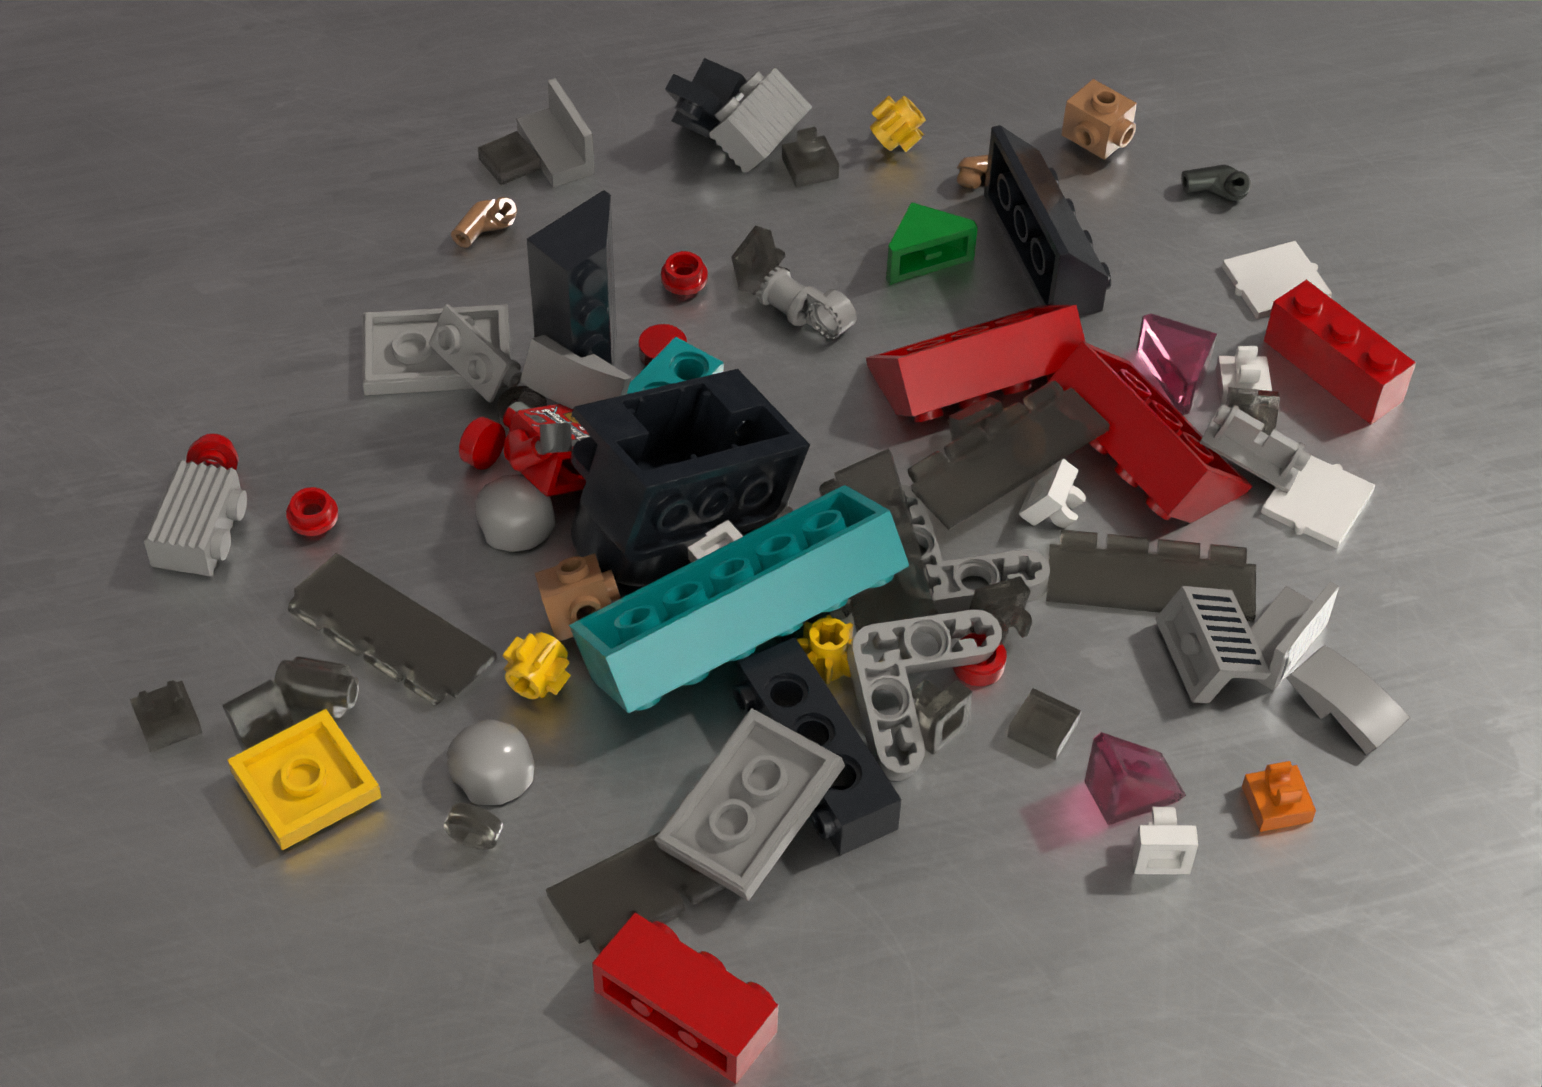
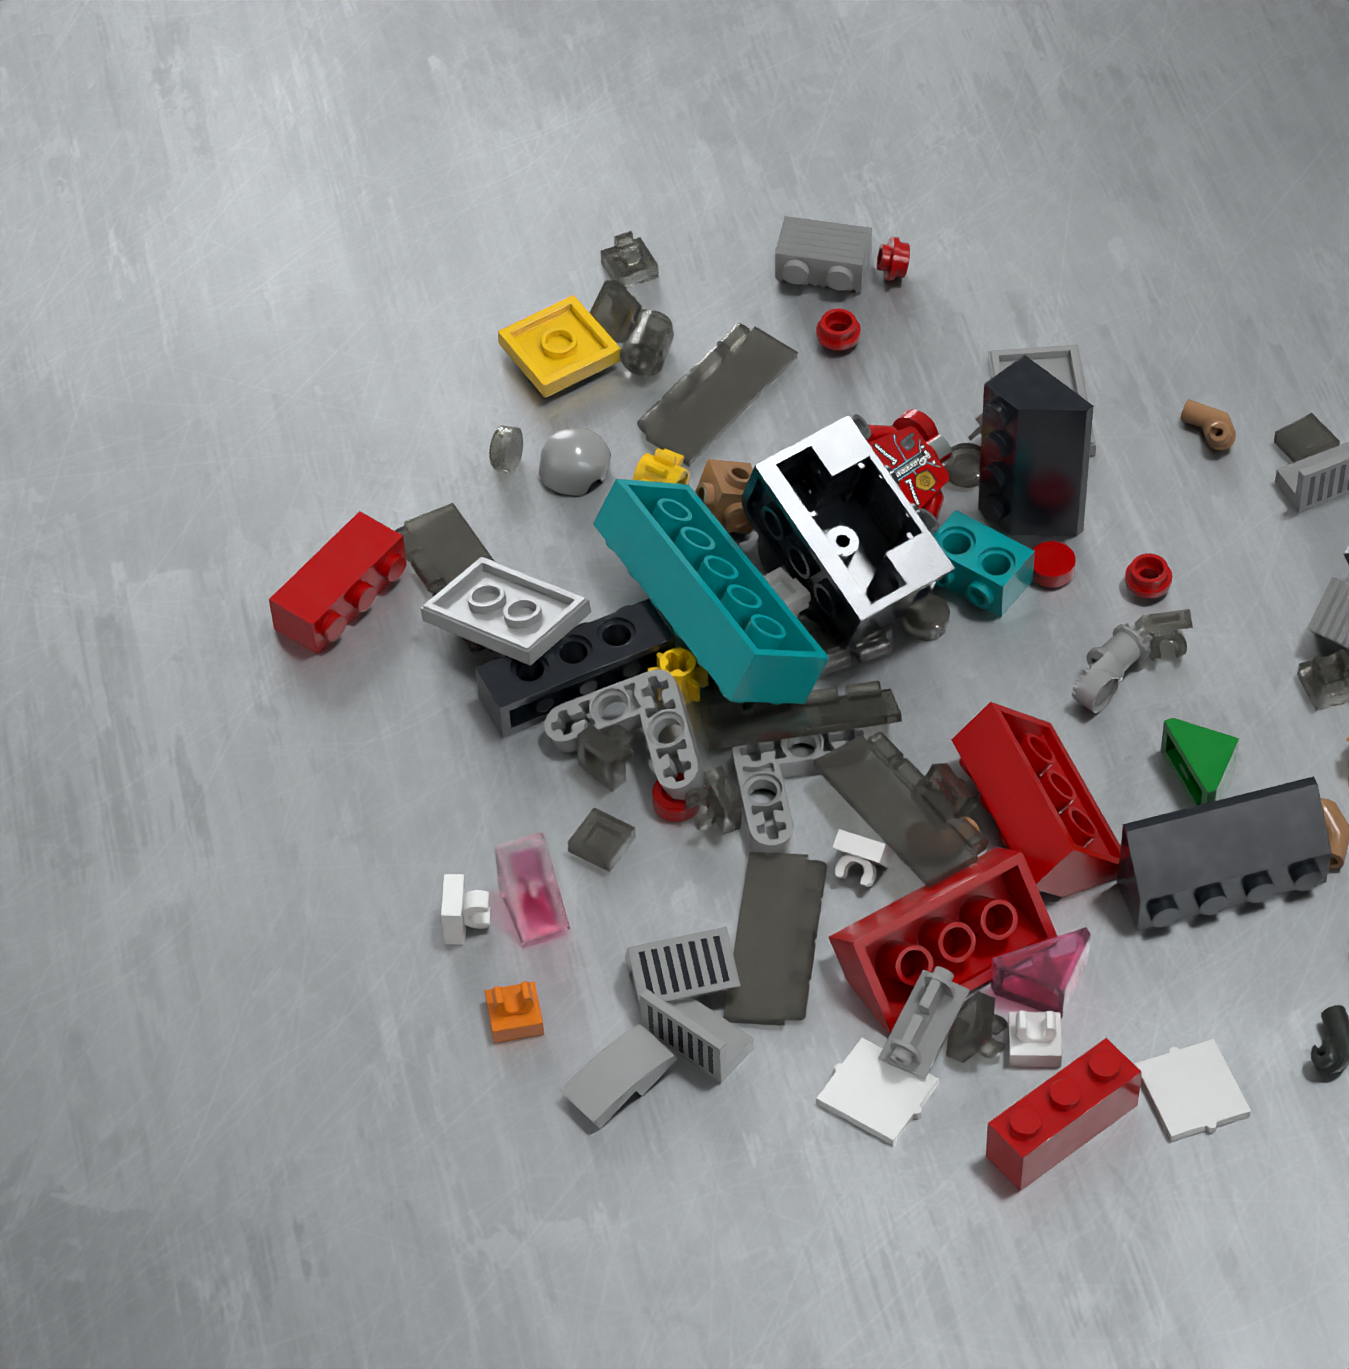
camera: 95 degrees right, 0 degrees up
light grey slope [520,335,631,409] -> none

